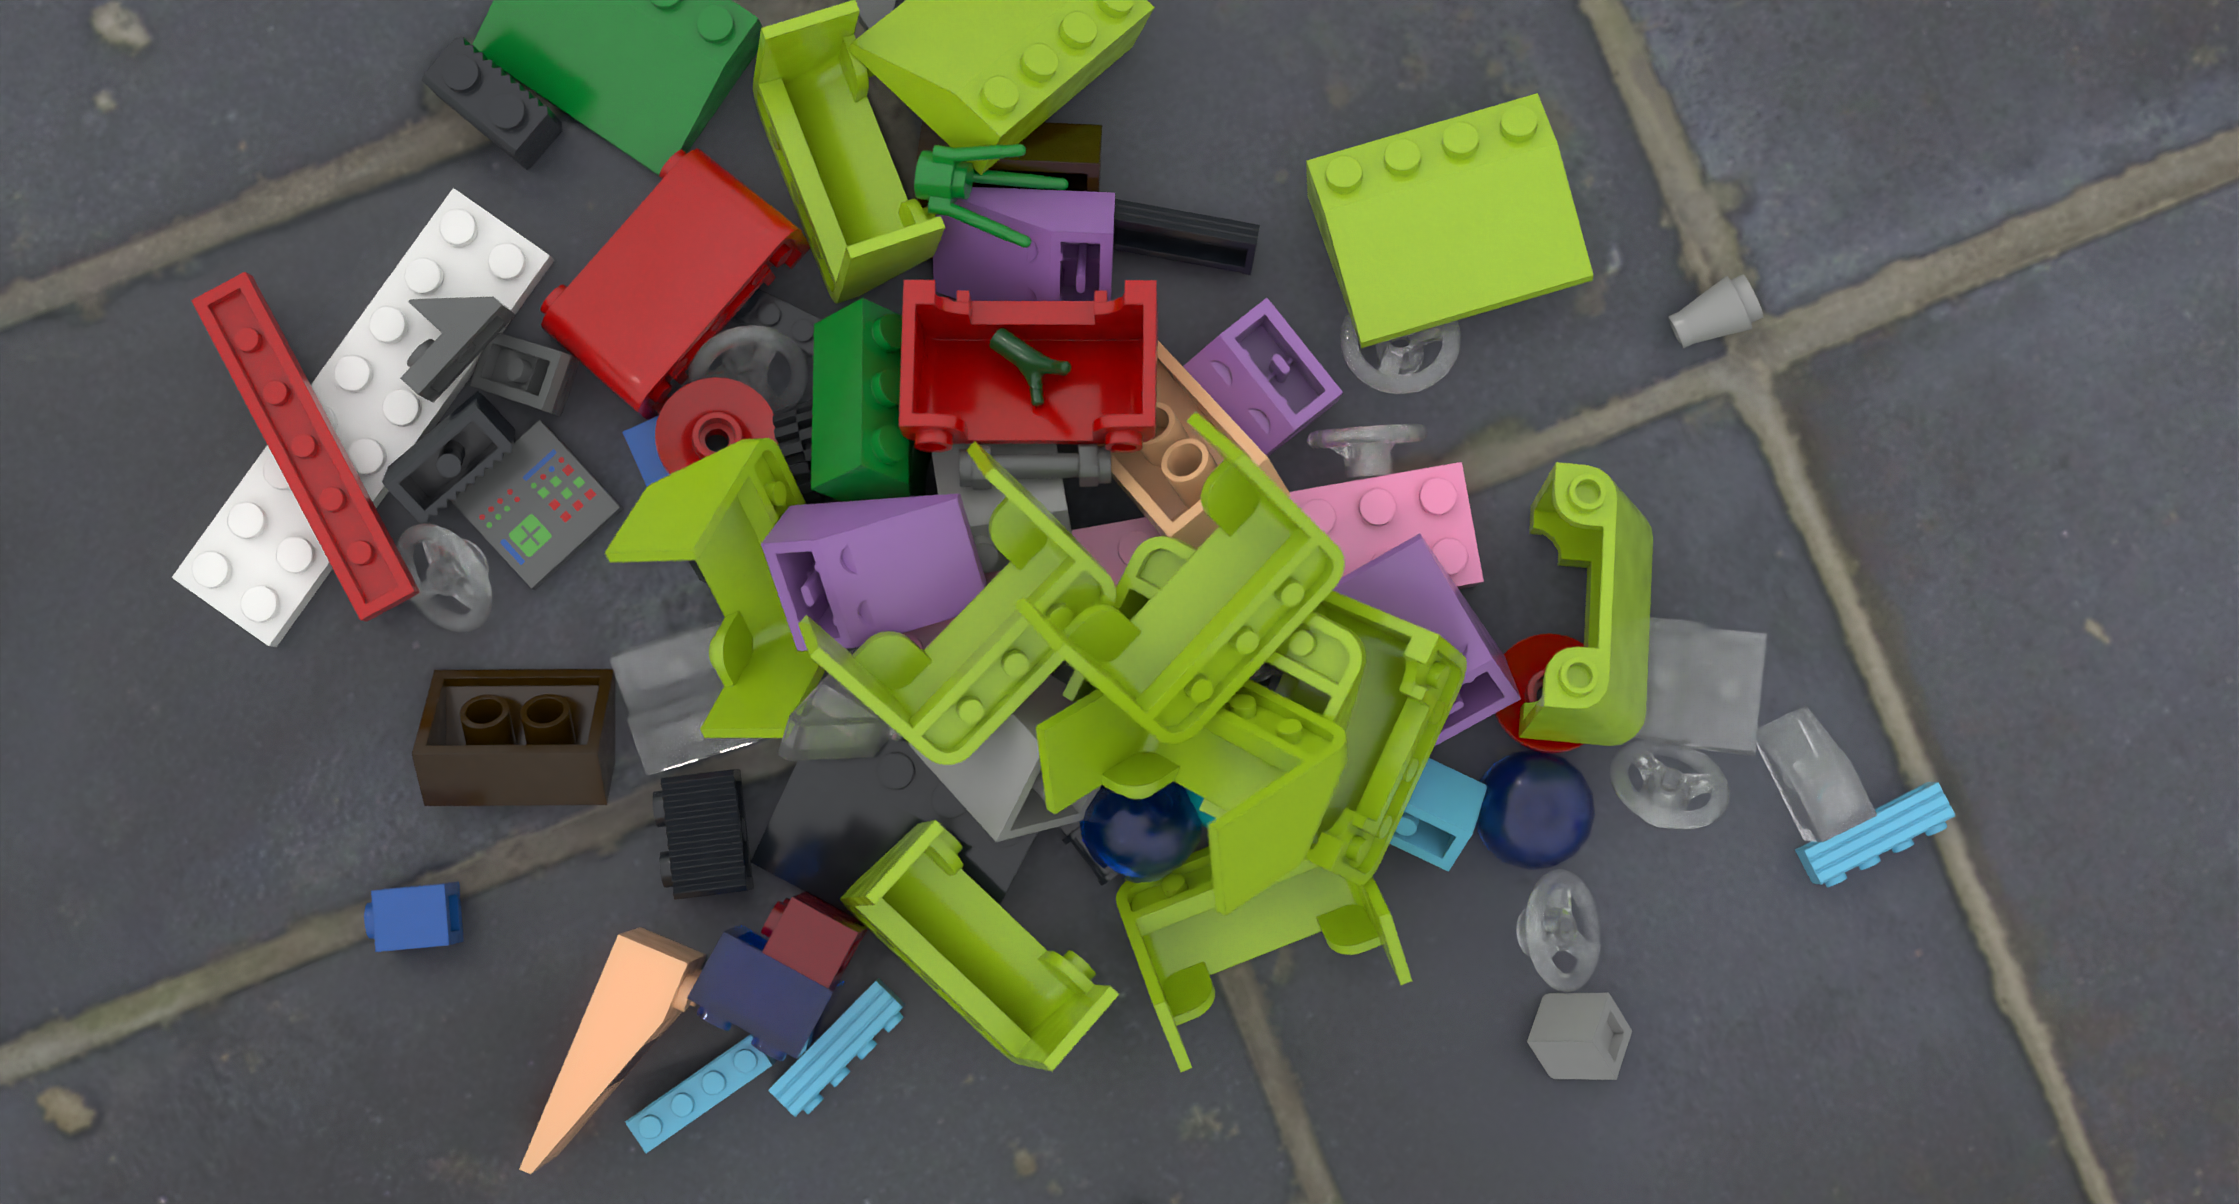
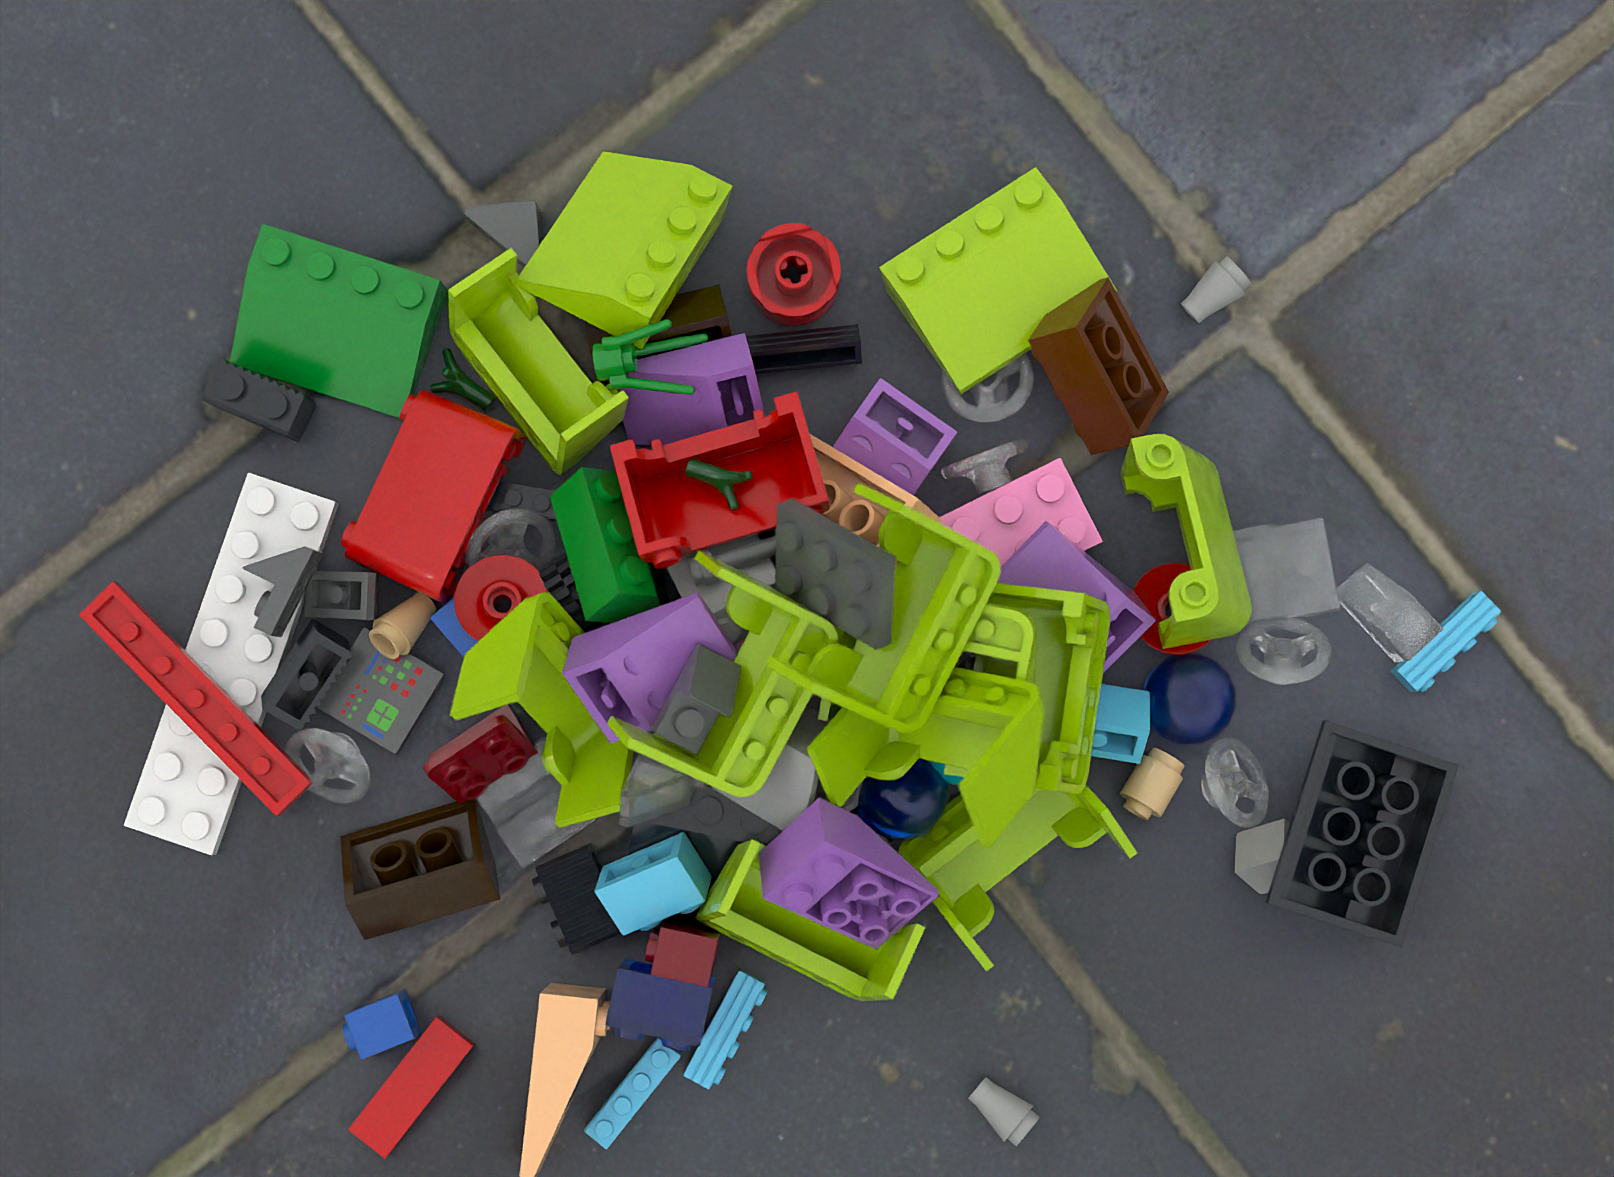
camera: 15 degrees left, 0 degrees up
none -> red tile [348,1015,475,1159]
none -> tan cone [369,592,436,659]
none -> dark red bracket [423,704,538,804]
none -> dark green bar [430,348,495,412]
none -> medium azure brick [594,832,712,936]
none -> dark grey slope [651,643,741,754]
none -> red brick [747,223,841,326]
none -> medium lavender slope [758,798,939,949]
none -> dark grey plate [775,499,896,650]
none -> reddish brown slope [1028,277,1169,455]
none -> tan brick [1120,747,1185,821]
none -> black slope [1265,720,1459,947]

